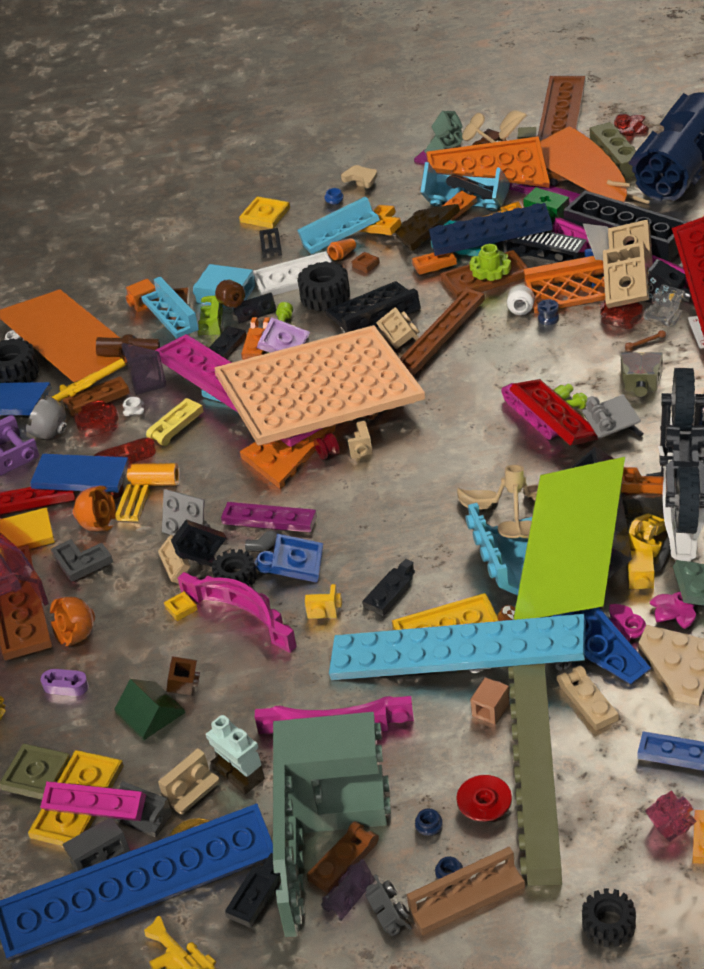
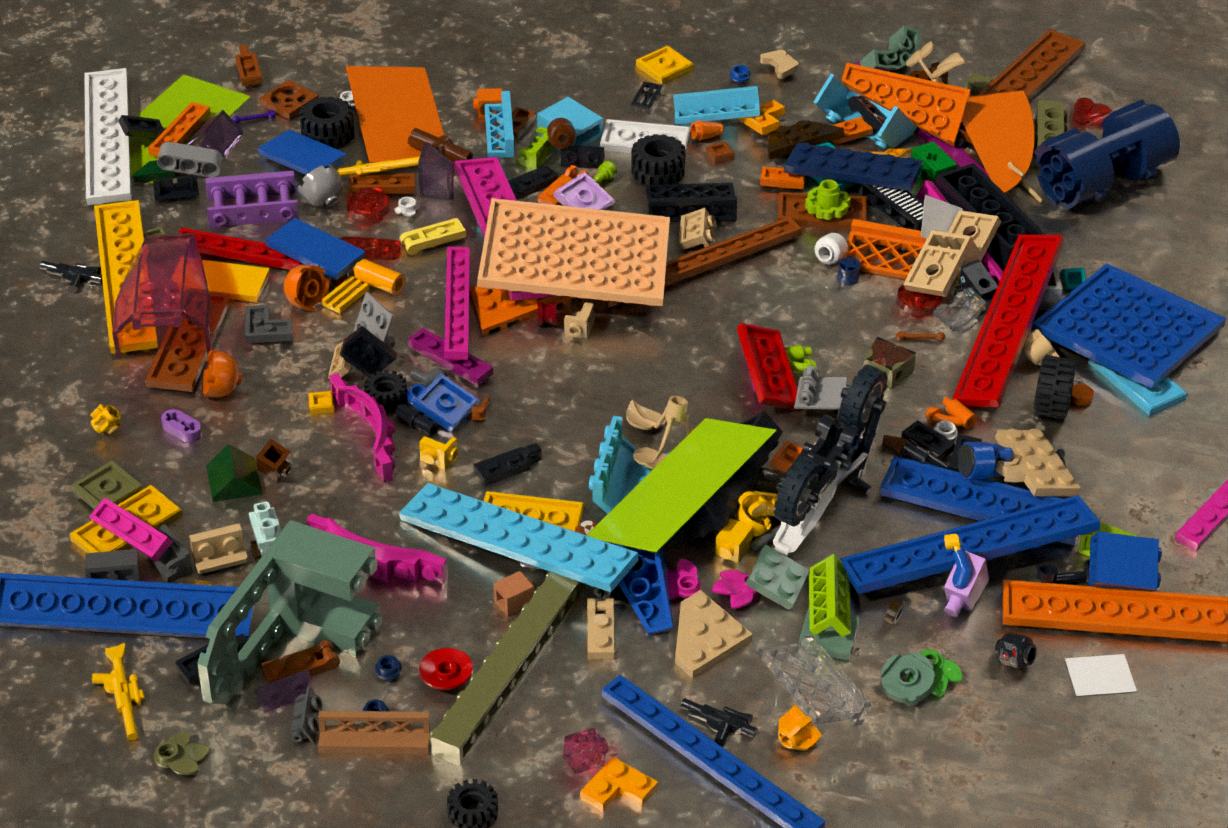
camera: 20 degrees right, 0 degrees up
none -> black axle [395,404,439,437]
none -> dark pink plate [444,246,470,361]
none -> dark orange hand [472,397,491,421]

